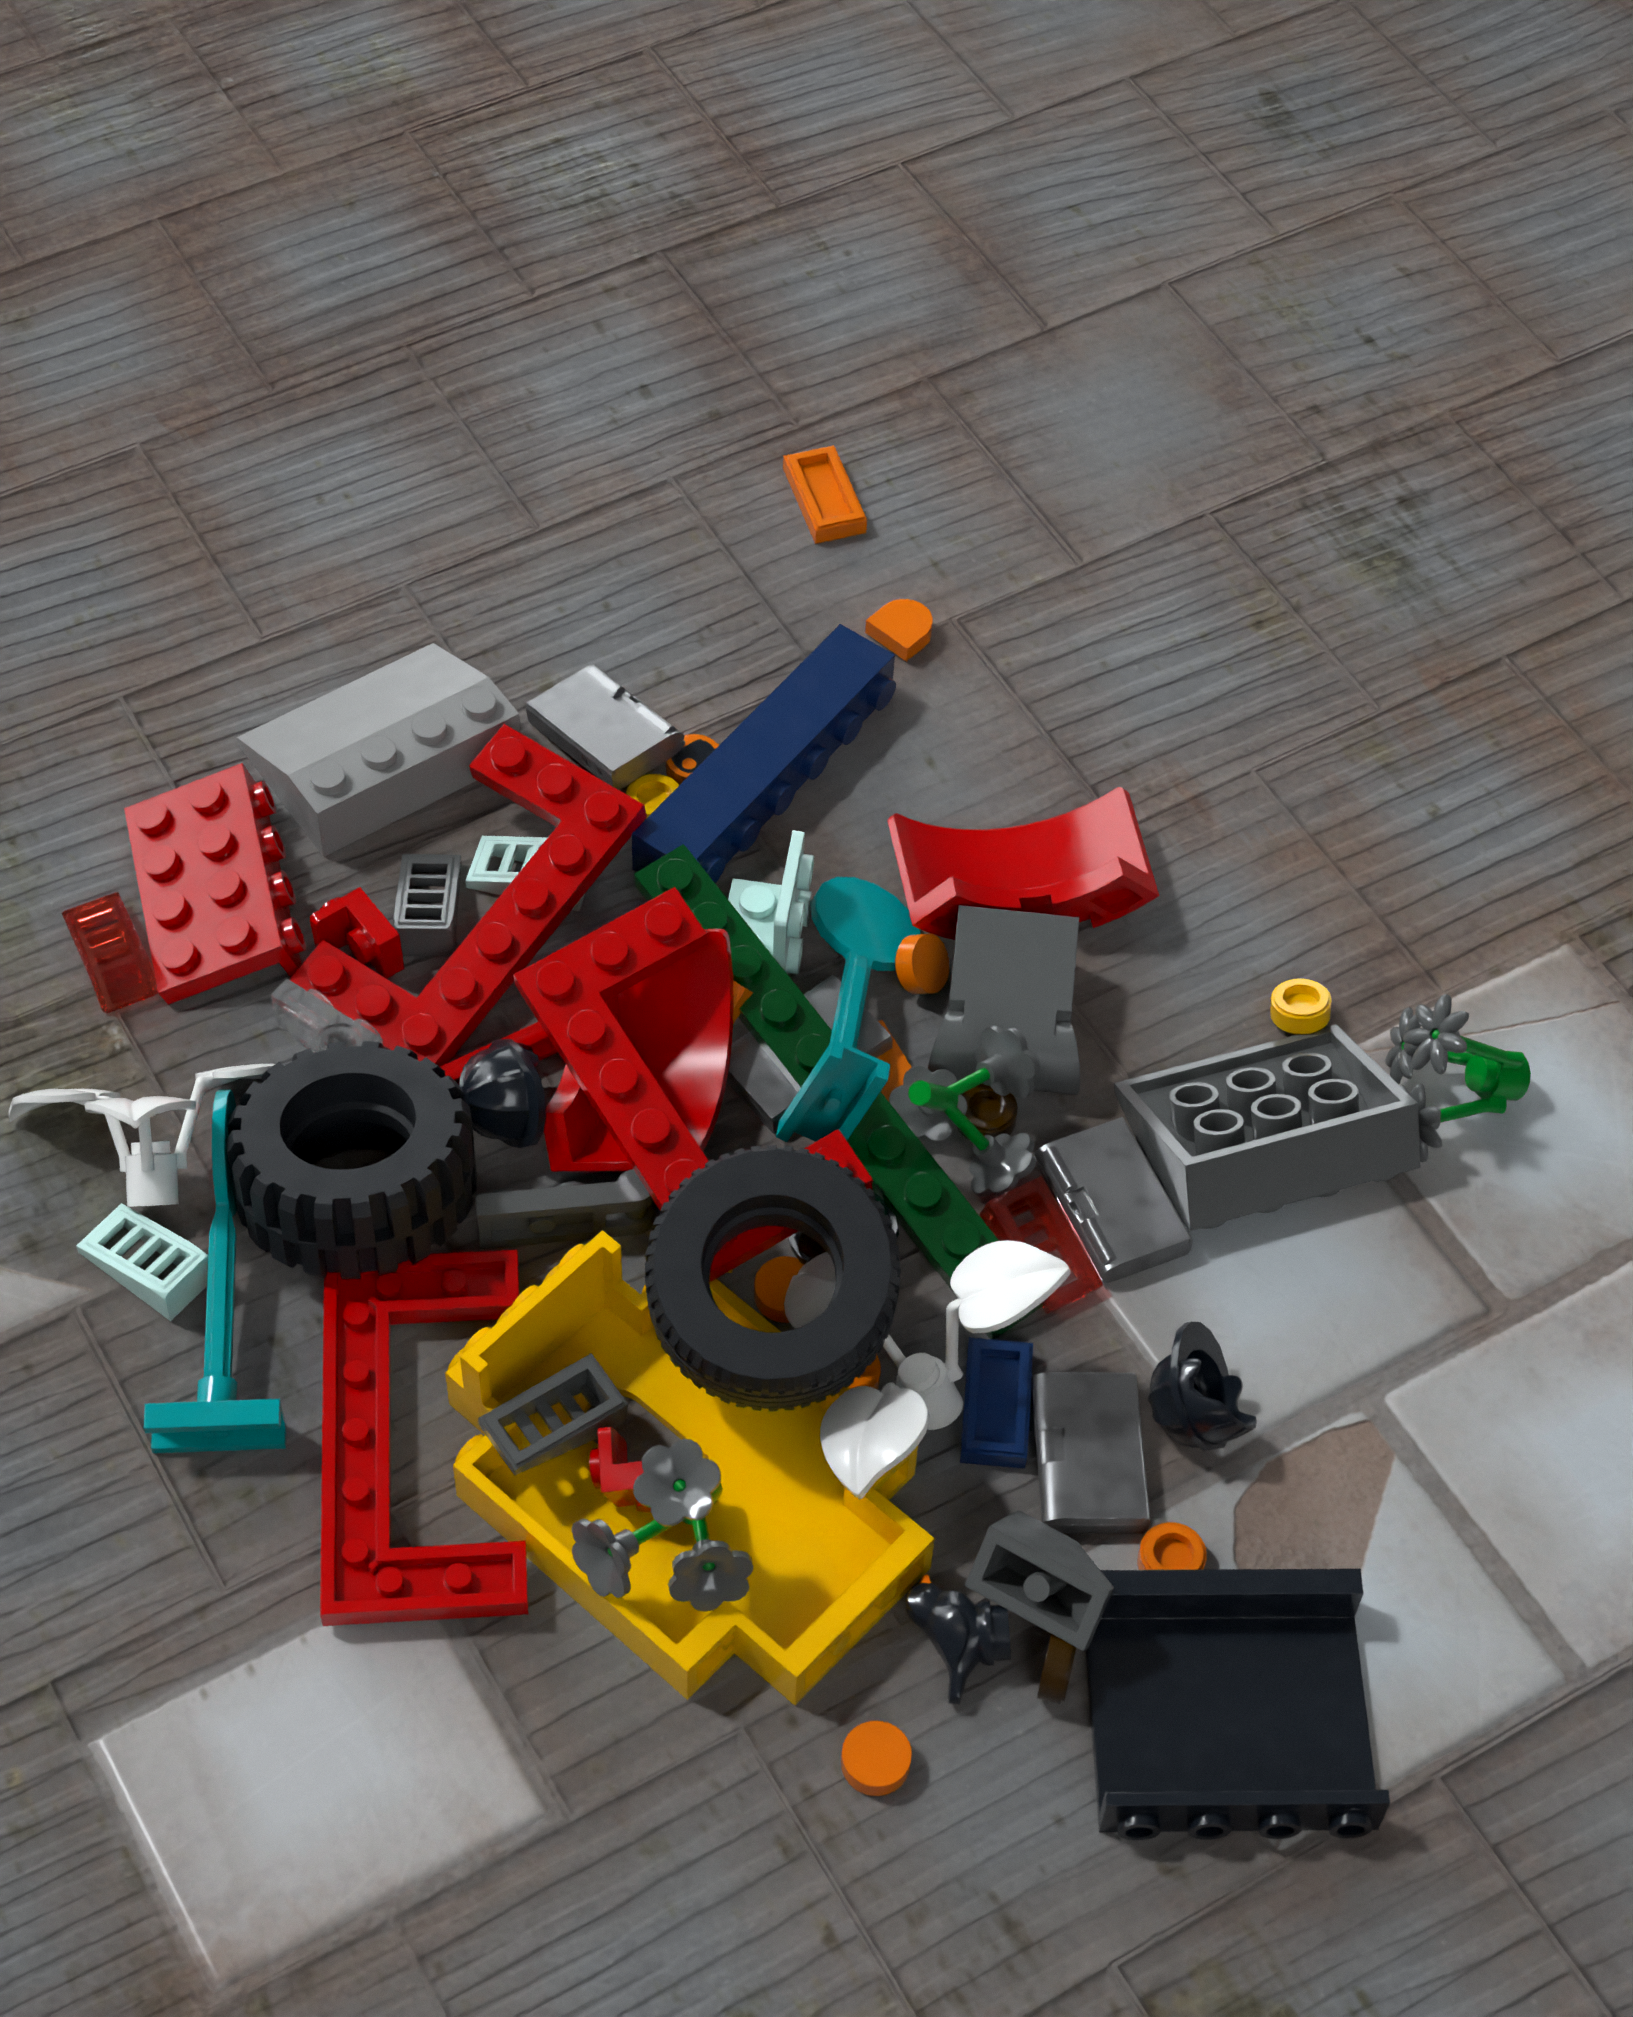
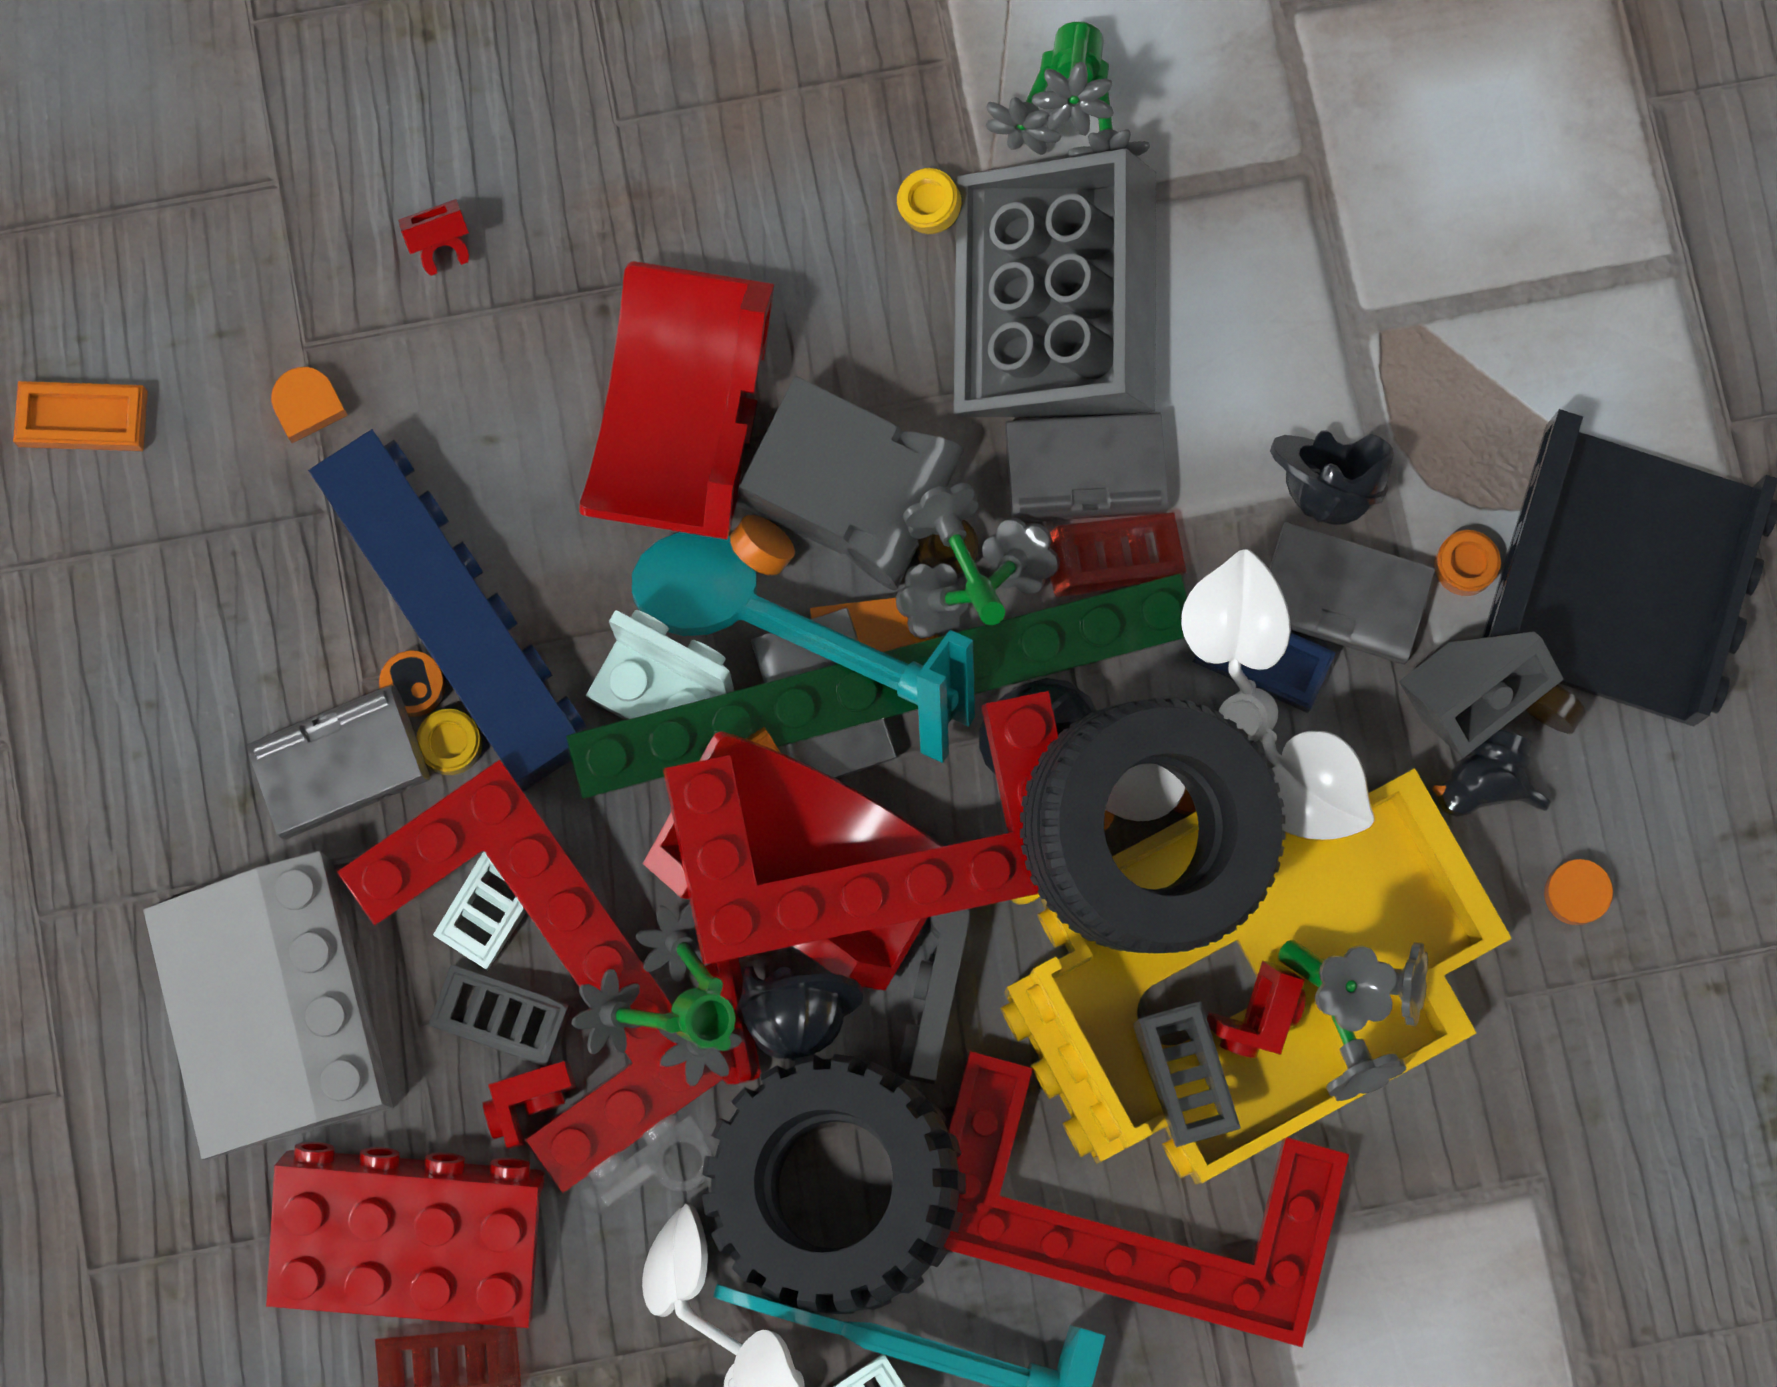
camera: 70 degrees left, 25 degrees up
none -> red tile [398,199,469,276]
none -> dark grey plant [572,903,742,1086]

